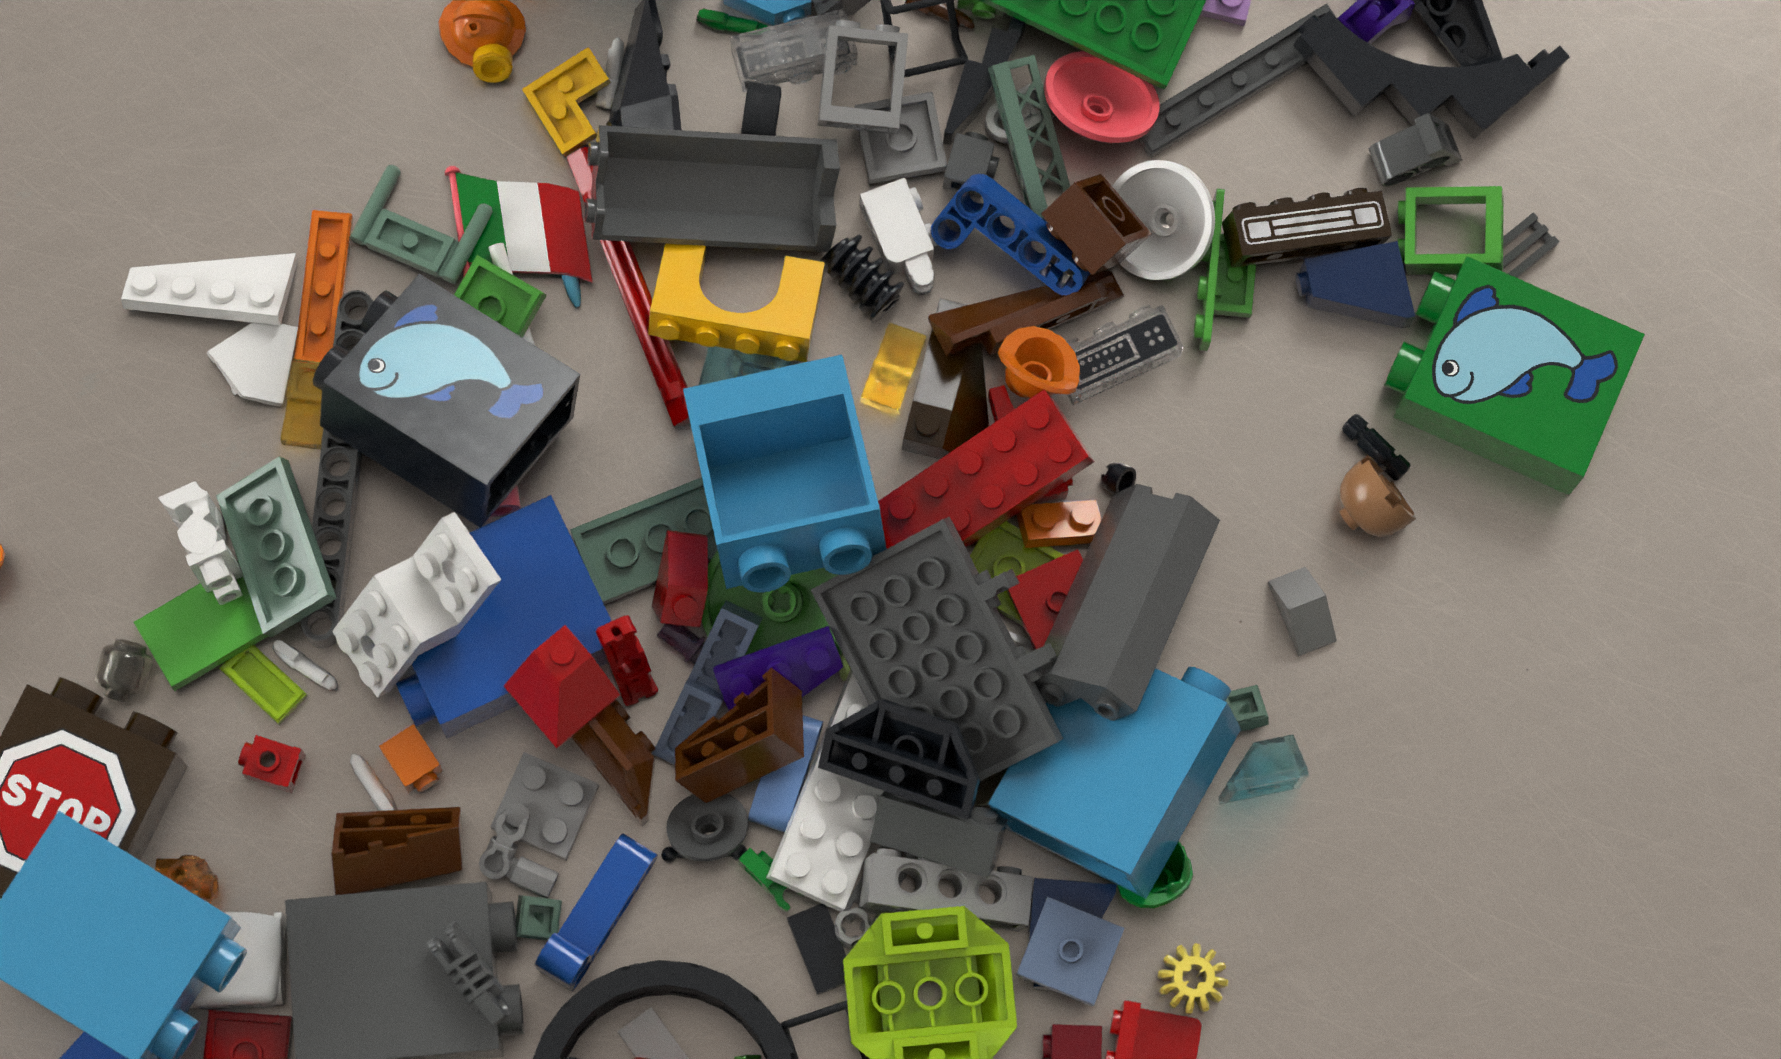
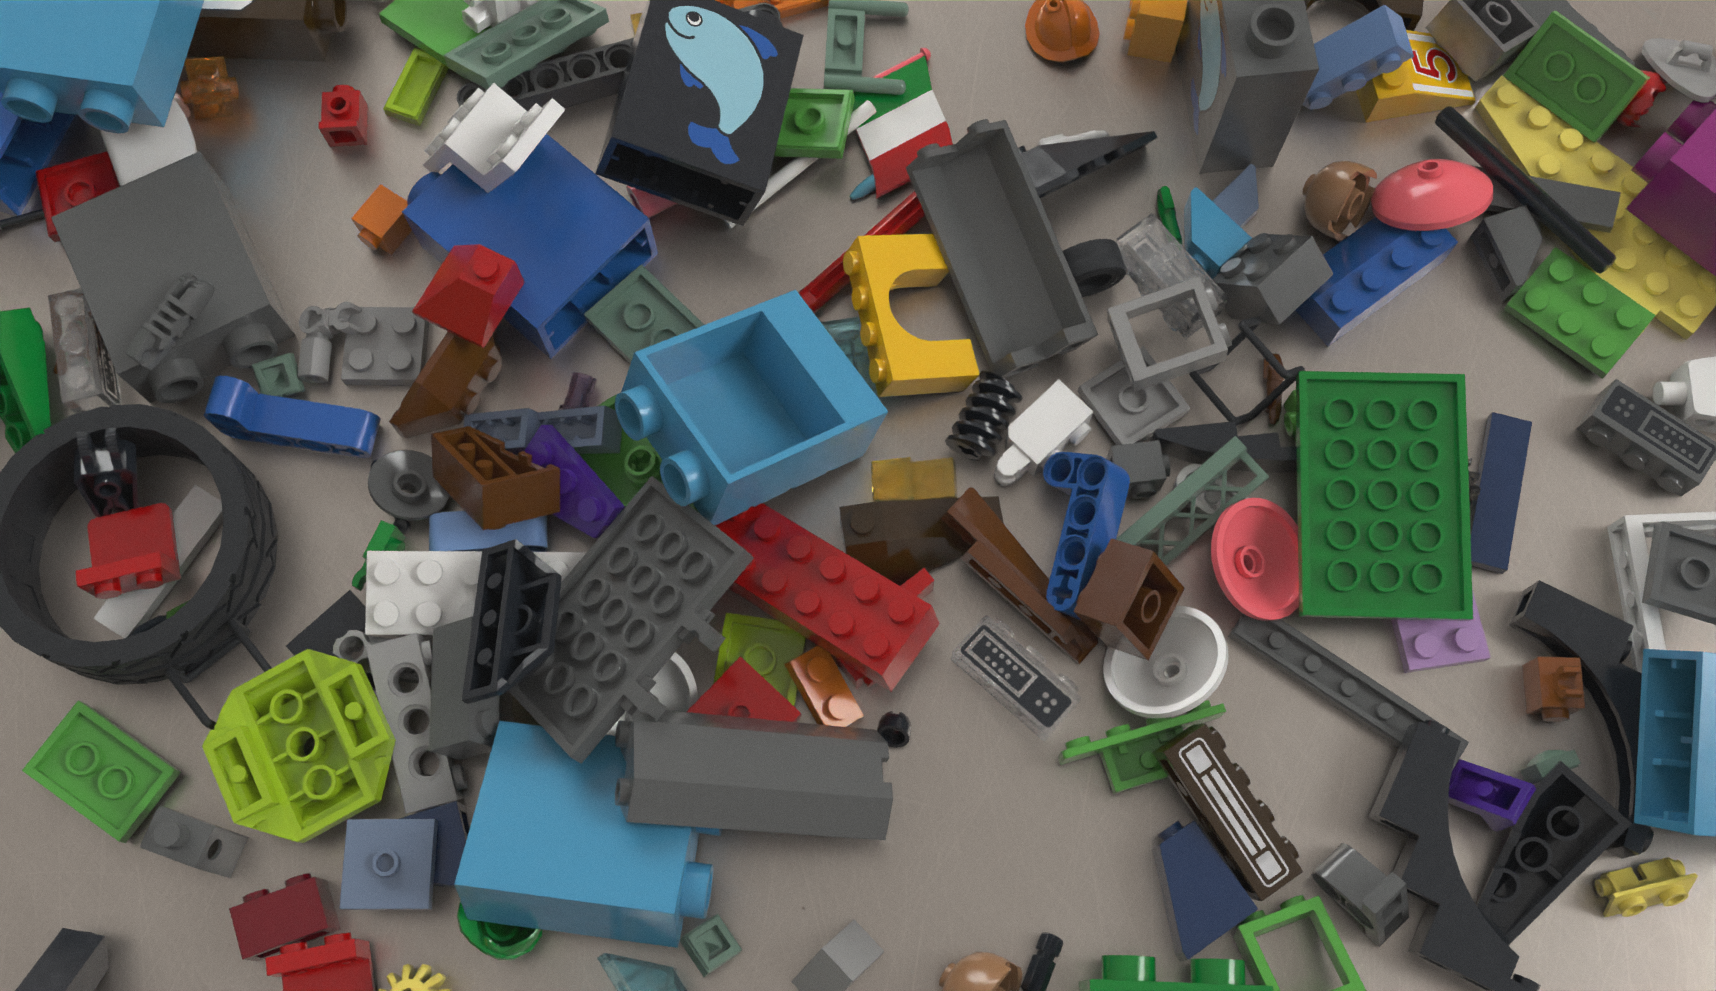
camera: 75 degrees right, 5 degrees down
white piece [272,640,338,690] -> none
reddish brown wedge [331,807,464,895] -> none
white piece [350,754,397,811] -> none
yellow tile [473,44,512,83] -> none
yellow plate [522,47,611,157] -> none
red piece [595,615,658,706] -> none
red slope [652,530,708,628] -> none
orange helmet [998,326,1080,399] -> none

